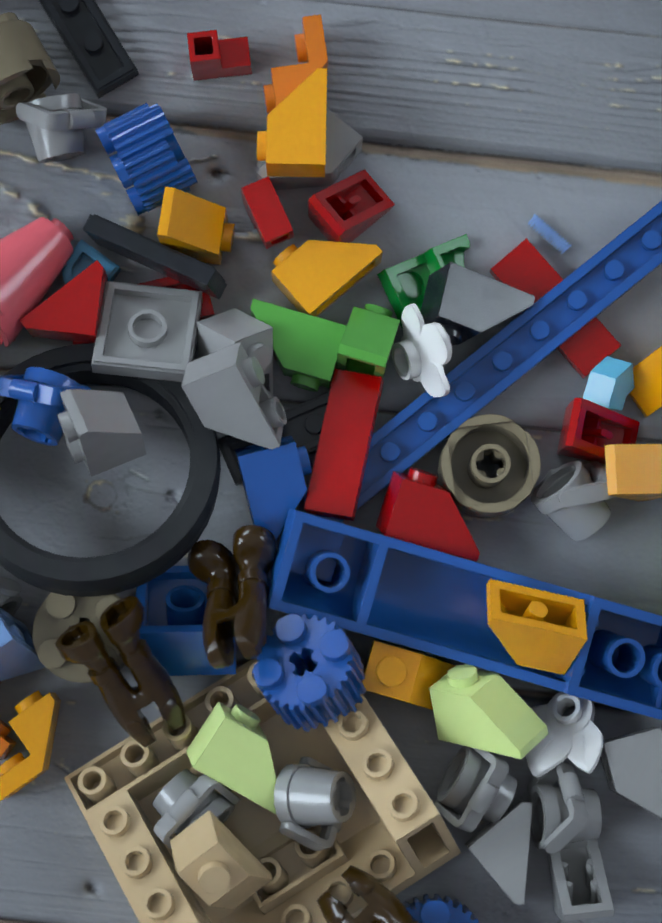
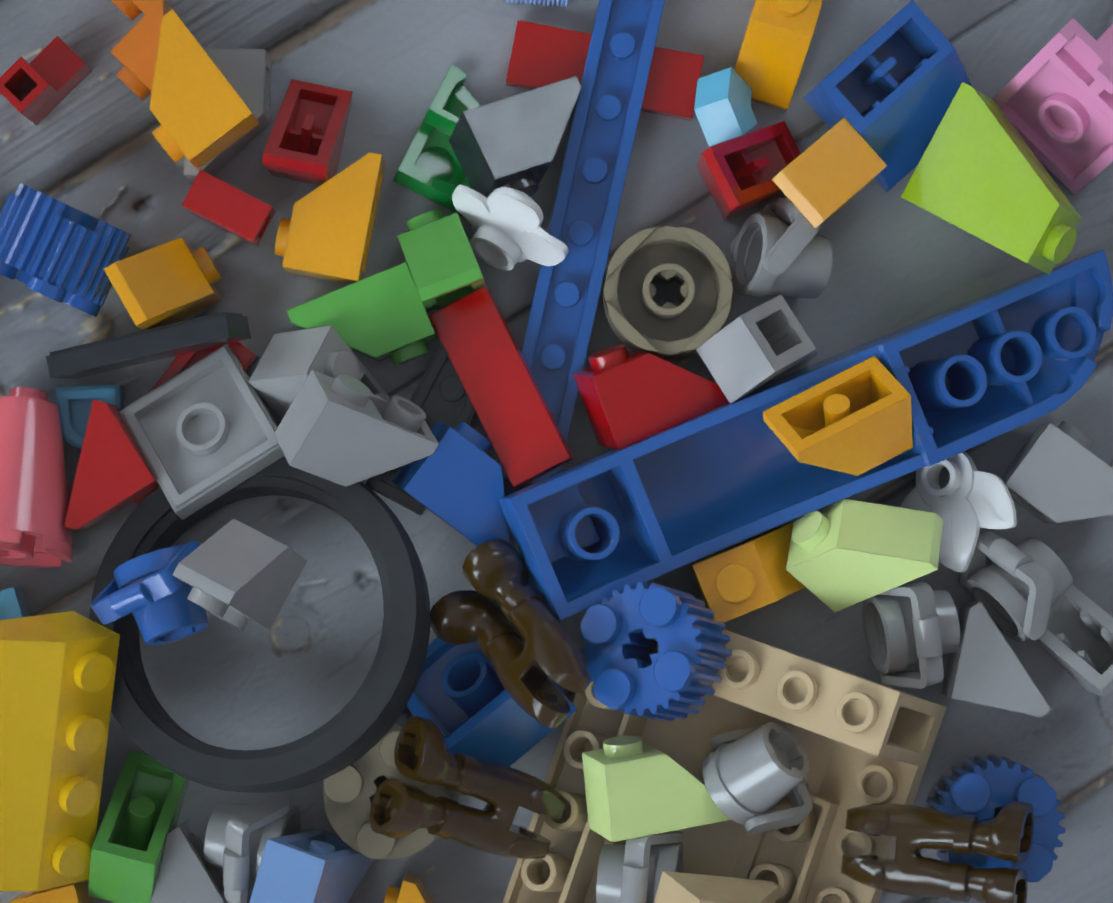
camera: 35 degrees left, 5 degrees up
none -> light grey slope [696,295,818,404]

